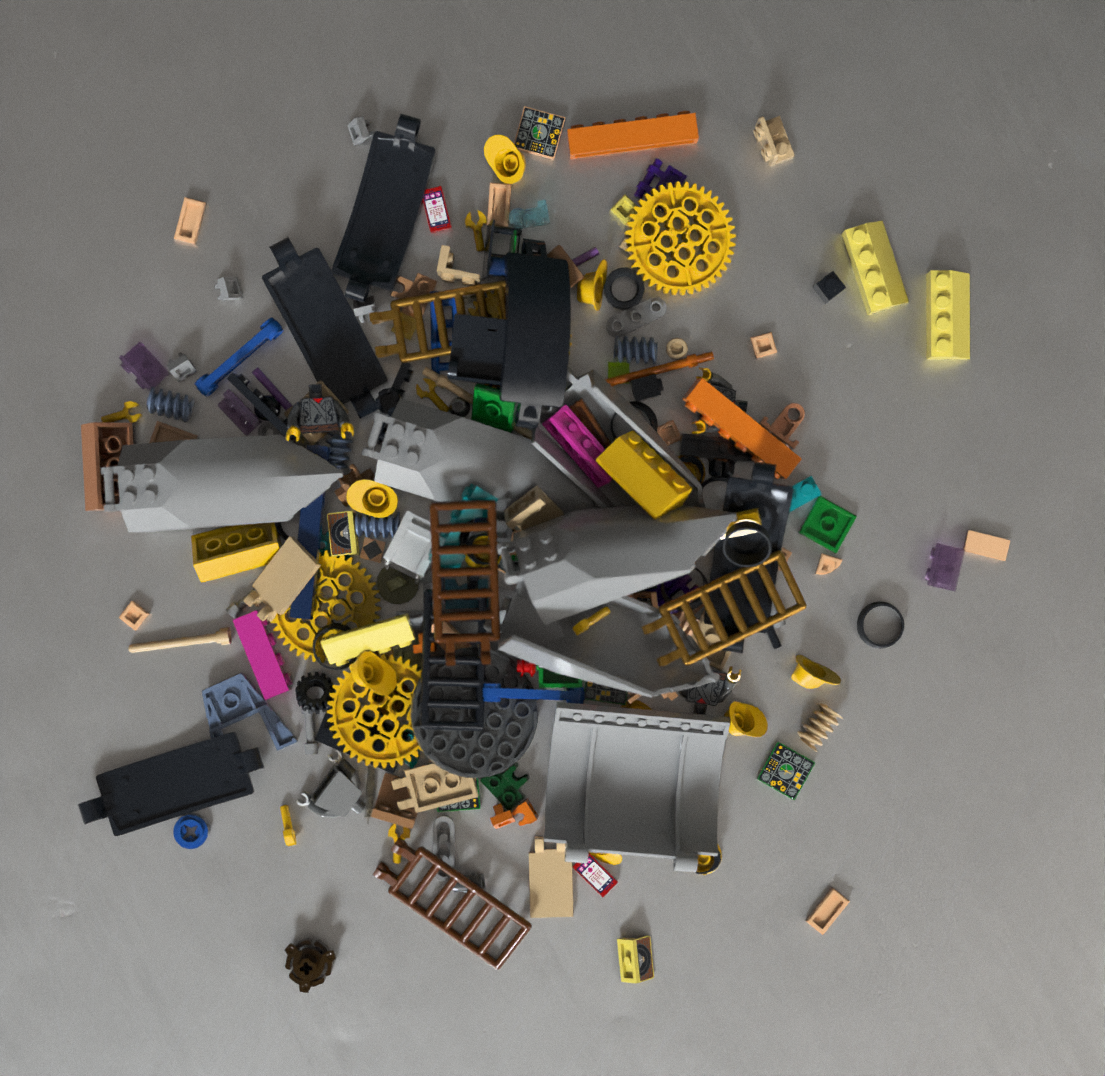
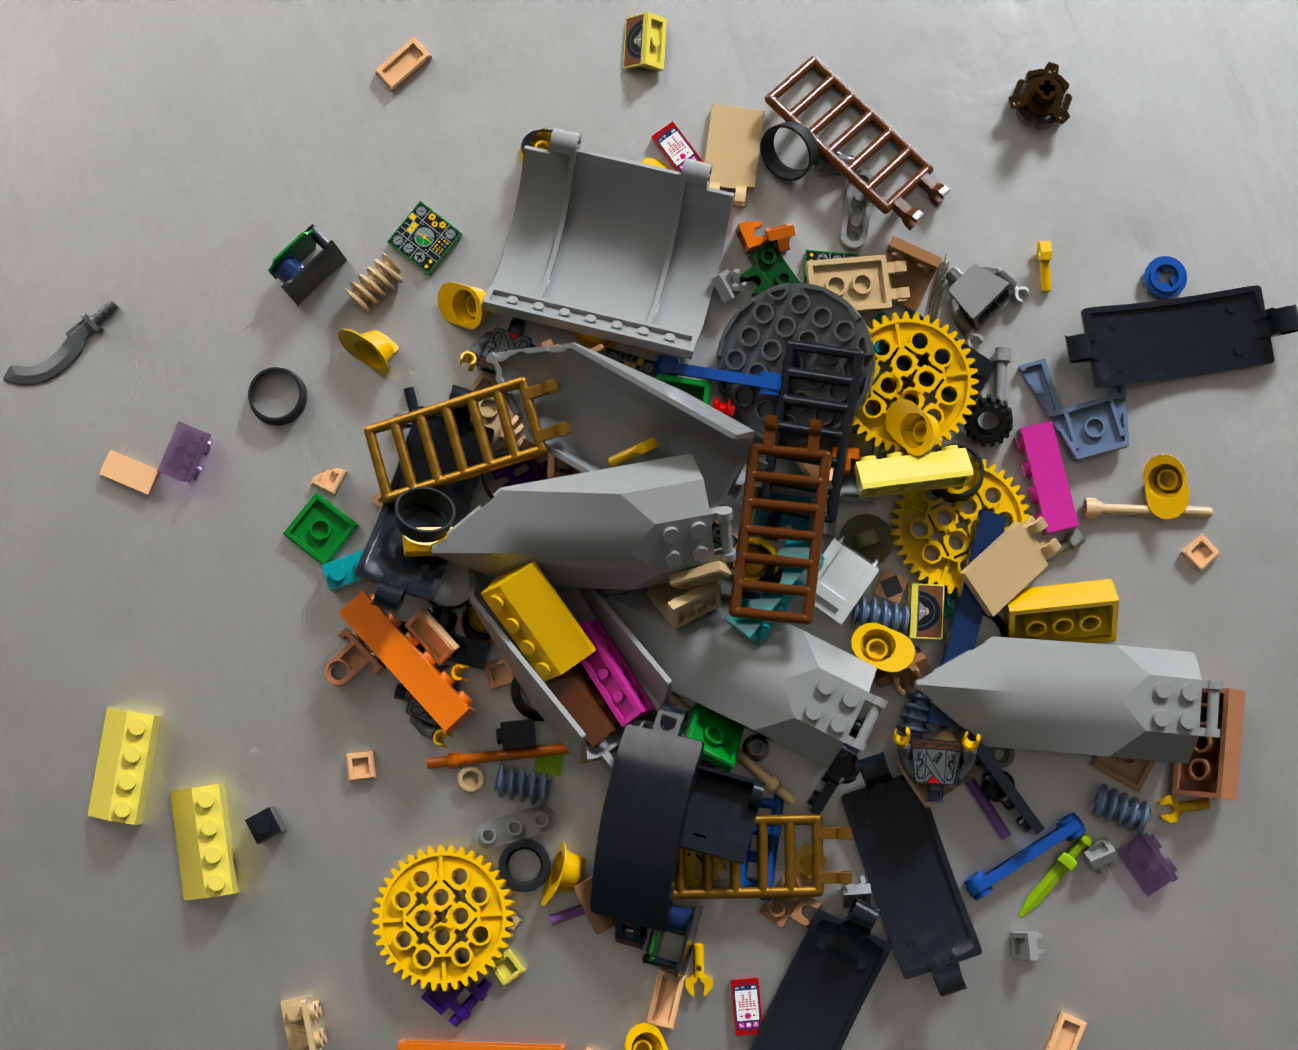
camera: 170 degrees left, 5 degrees down
clear purple bracket [218,389,262,436] -> none
yellow bar [388,824,411,864] -> none
yellow bar [416,378,449,412] -> none
tan bracket [437,245,481,286] -> none
clear light blue leg [509,200,550,229] -> none
none -> dark grey sword [4,299,118,385]
none -> piece [268,224,347,306]
none -> light nougat tile [405,606,460,665]
none -> reddish brown tile [547,668,616,748]
none -> tan tile [669,561,732,590]
none -> light grey tile [711,269,747,303]
none -> black tyre [760,121,818,181]
none -> lime sword [1019,834,1092,917]
none -> yellow piece [1143,454,1189,519]

